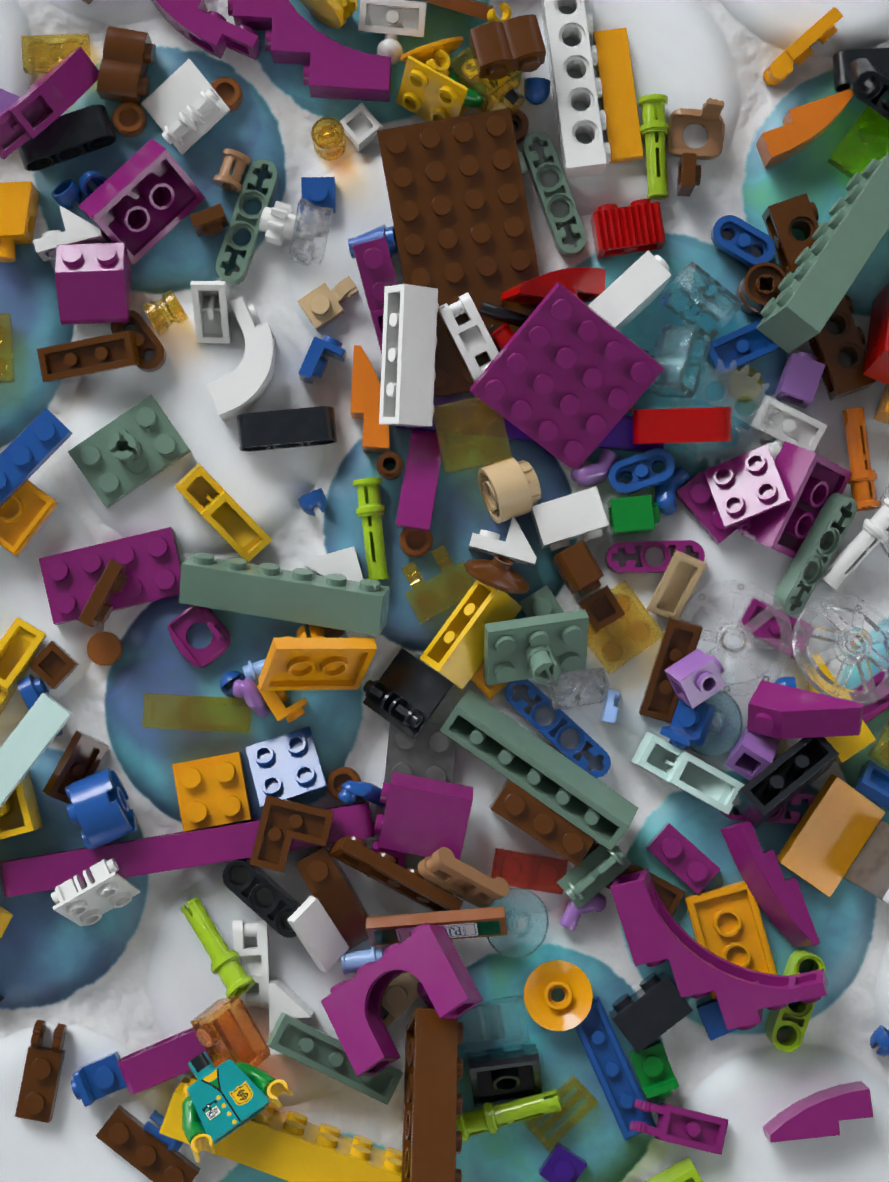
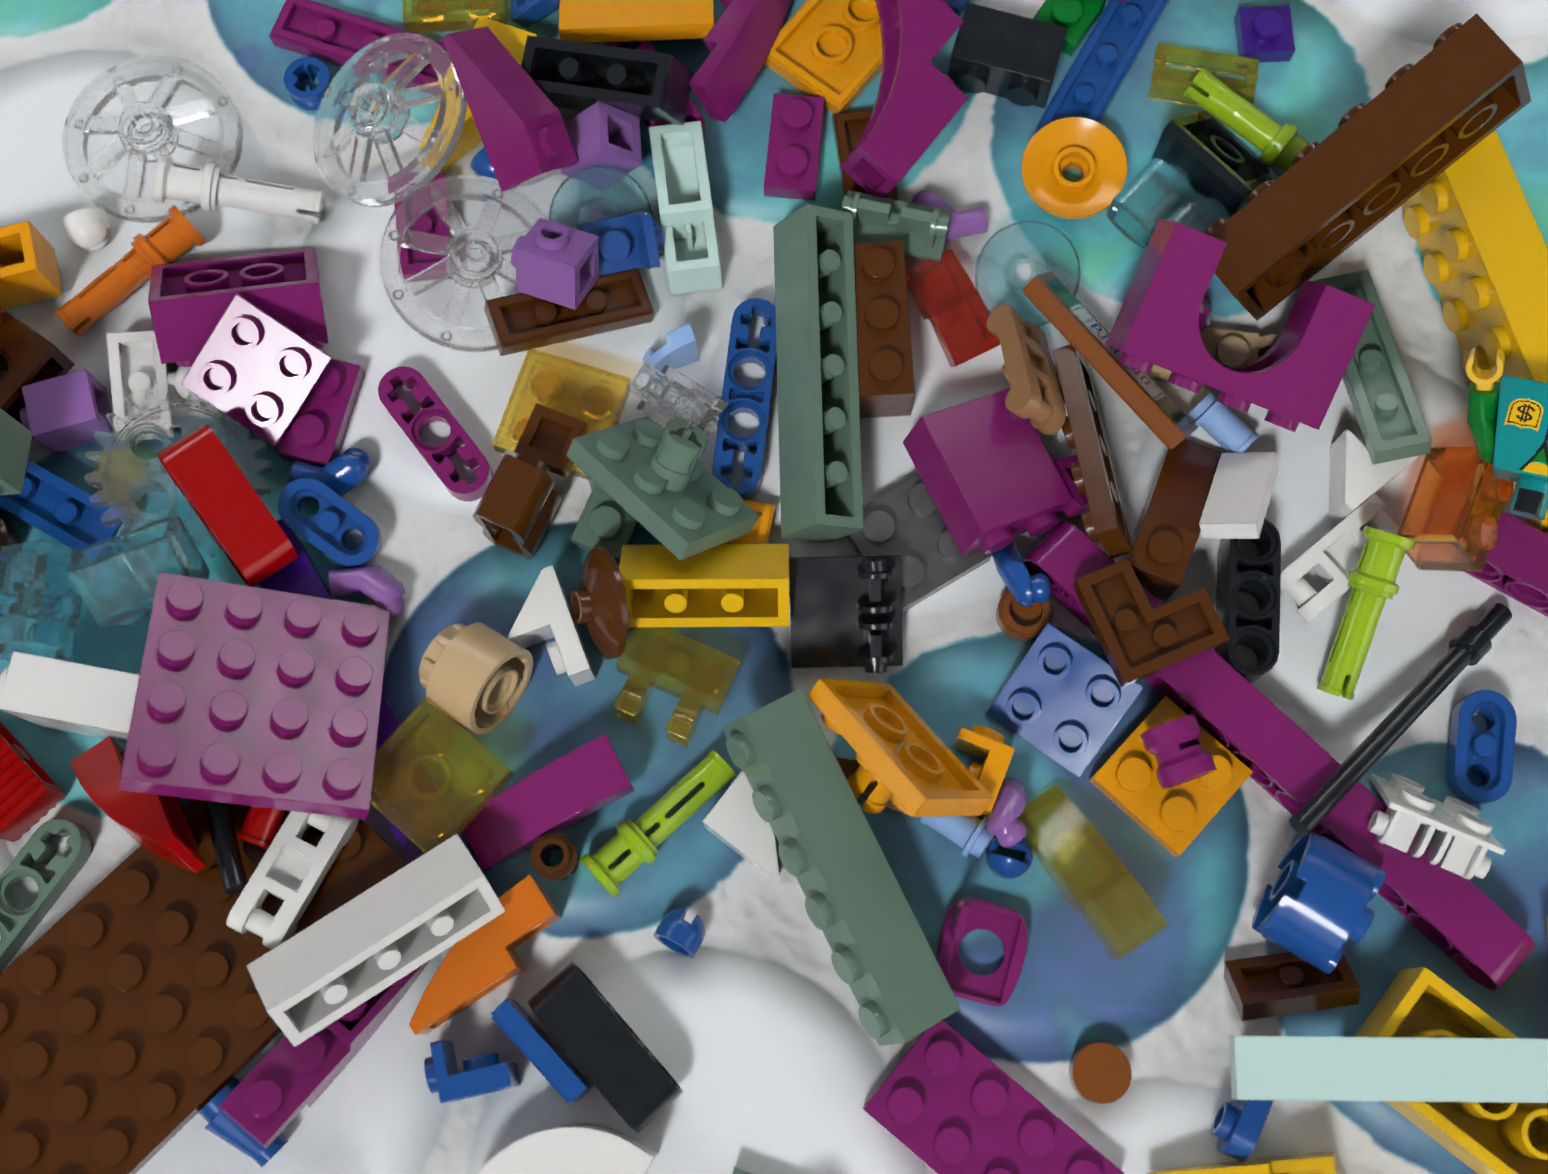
camera: 120 degrees left, 10 degrees down
reddish brown plate [28,641,79,689] -> none
reddish brown plate [78,559,129,628] -> none
yellow slope [174,463,272,563] -> none
tan plate [297,276,359,331] -> none
dark orange tile [399,529,433,558] -> none
white brick [530,486,609,552] -> none
green brick [607,495,660,536] -> none
tan tile [646,550,707,619] -> none
sand green beam [773,492,857,616] -> none
none -> blue tile [491,999,593,1103]
none -> magenta wheel [1140,715,1217,790]
none -> black bar [1289,603,1512,836]
none -> blue plate [1446,690,1517,805]

